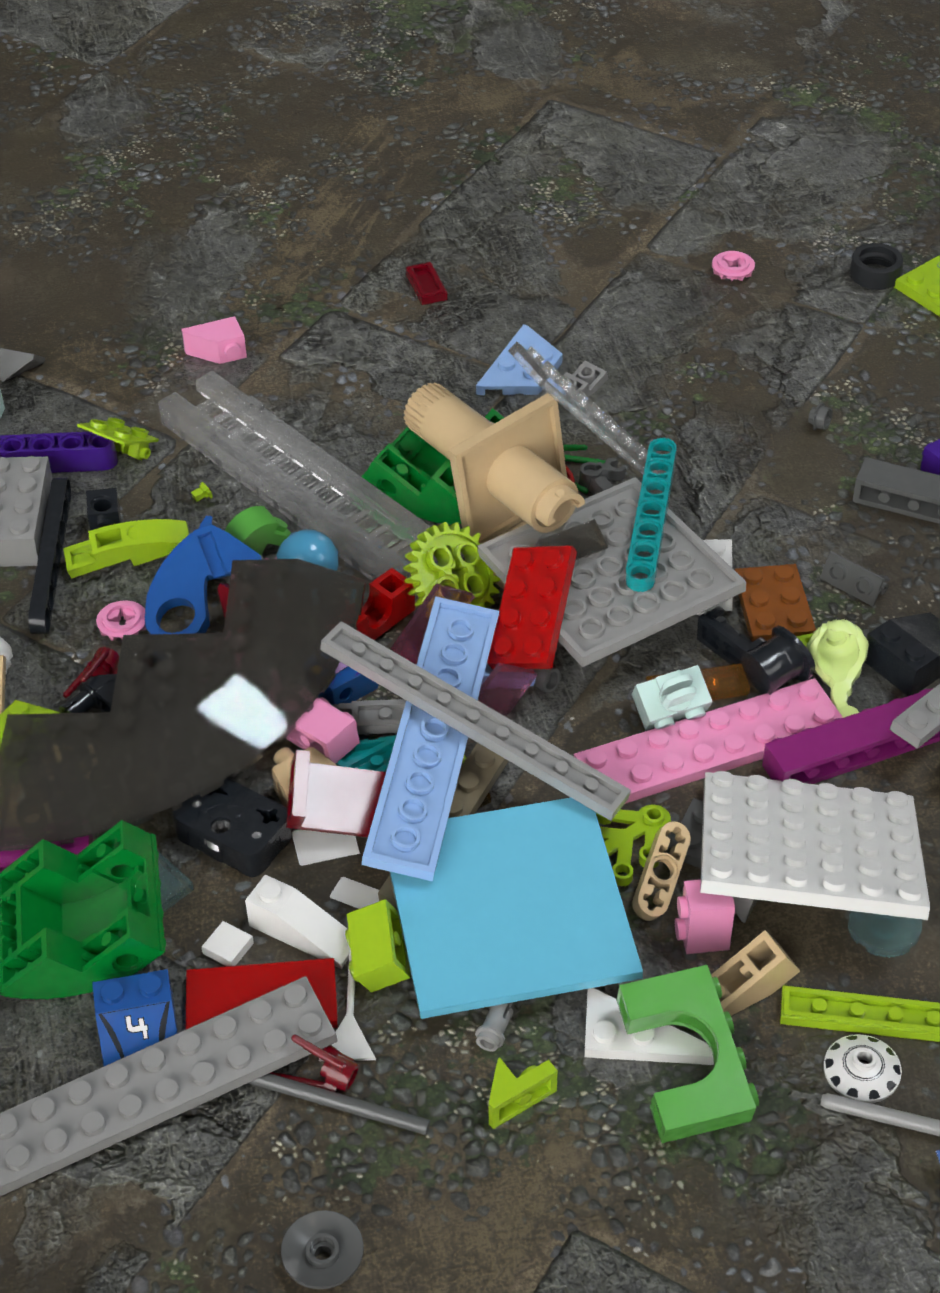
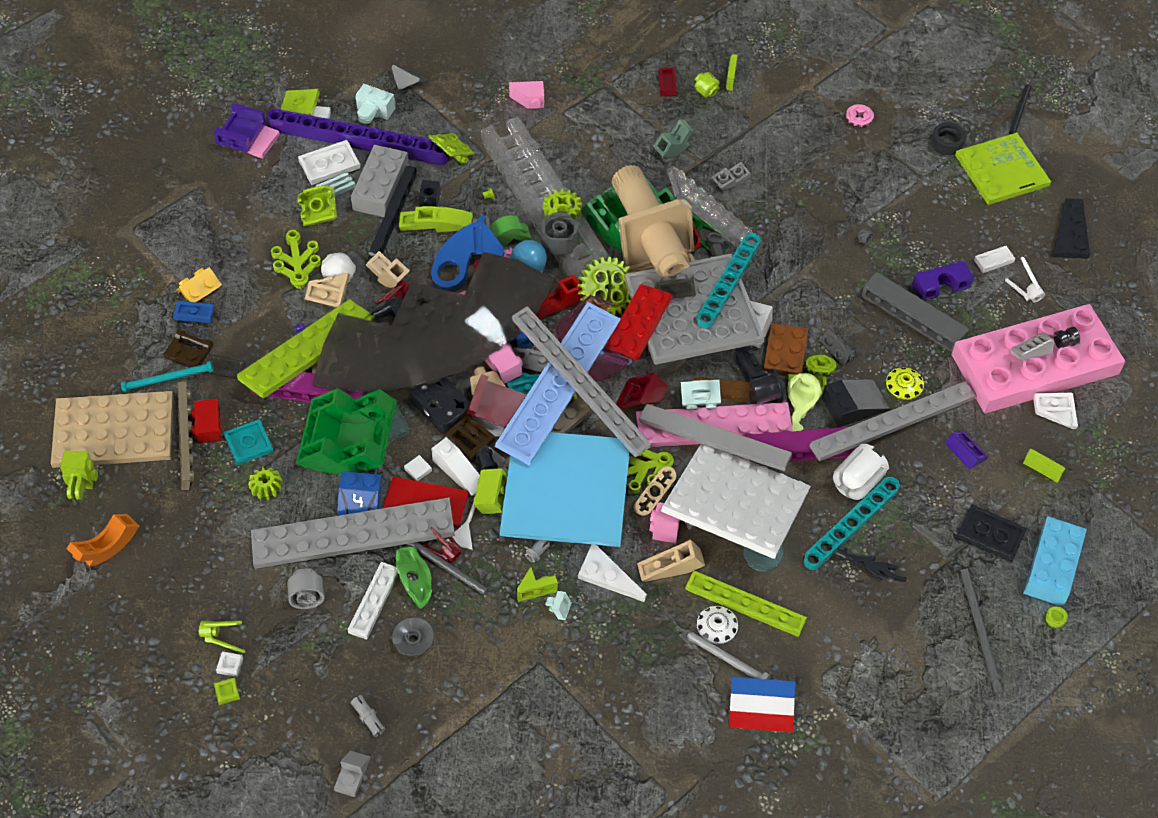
camera: 15 degrees right, 10 degrees up
bright pink gear [96,600,146,642] -> none
light blue wing [476,324,563,395] -> none
bright green arch [616,965,759,1144] -> none
none -> light grey piece [287,568,324,609]
none -> white tile [347,562,399,640]
none -> tan brick [366,251,410,288]
none -> bright green piece [396,546,432,609]
none -> dark brown plate [443,415,495,462]
none -> black bush [476,448,498,470]
none -> dark grey brick [541,212,578,255]
none -> lime gear [543,189,582,220]
none -> light aqua tile [545,591,572,620]
none -> dark red slope [616,372,668,409]
none -> light grey tile [639,404,792,471]
none -> sand green brick [653,119,694,158]
none -> lime head [695,72,720,97]
none -> lime tile [726,54,738,91]
none -> lime gear [806,355,836,376]

